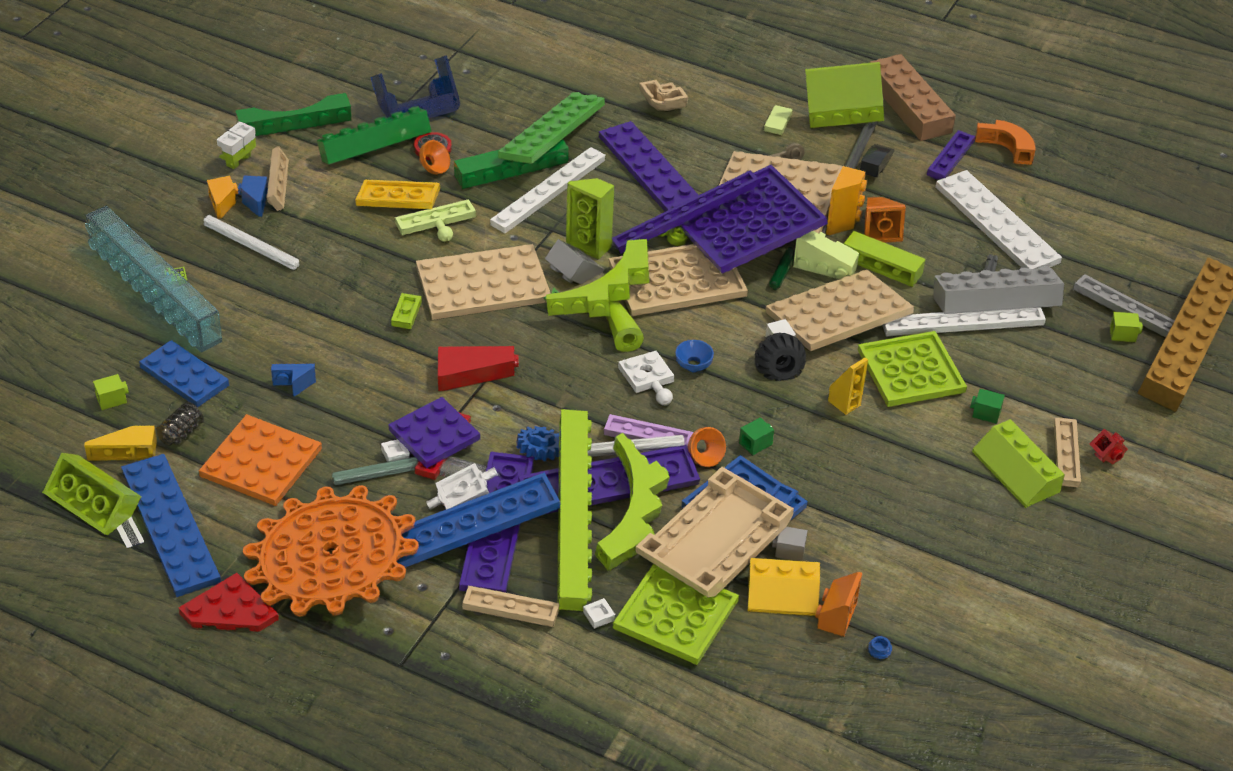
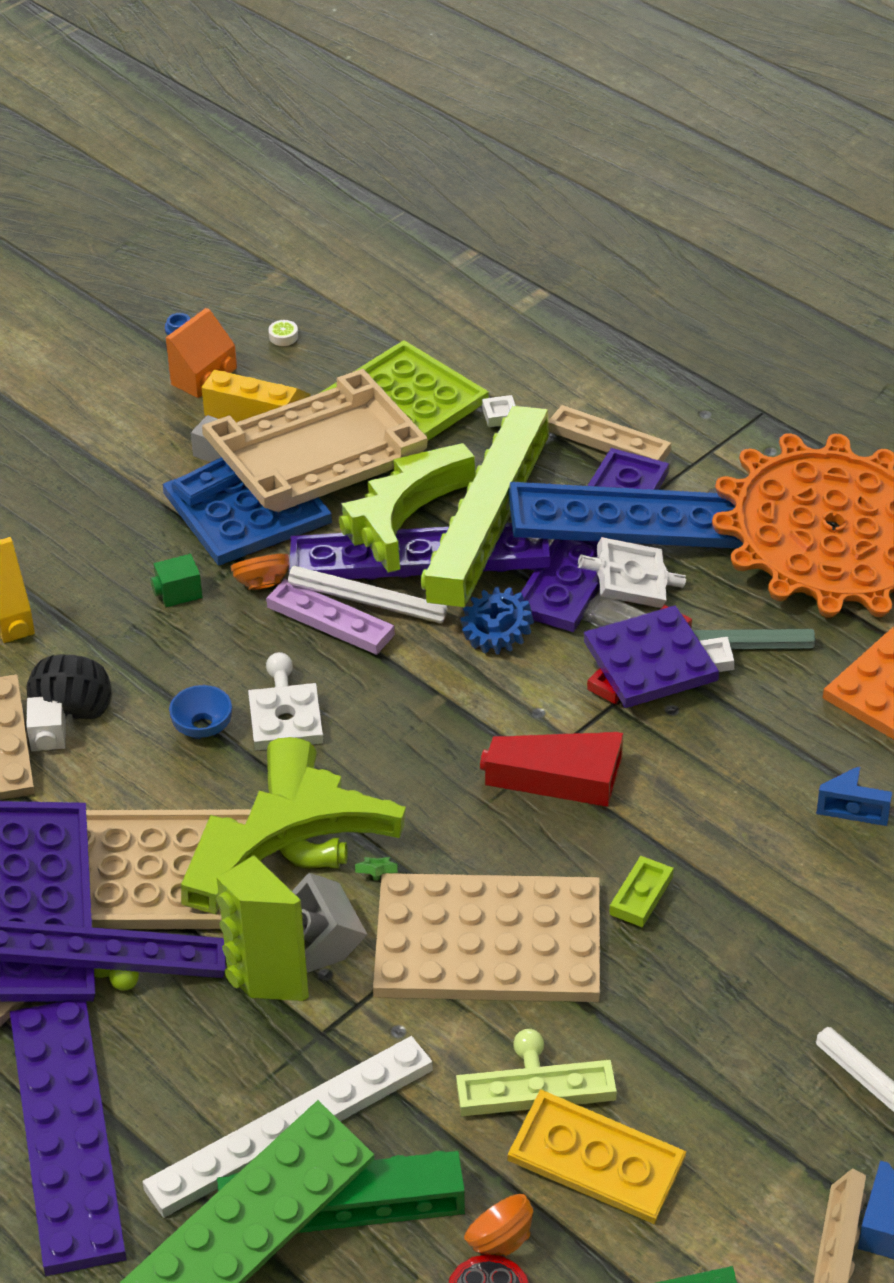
camera: 160 degrees left, 0 degrees up
none -> tile [269,320,298,346]

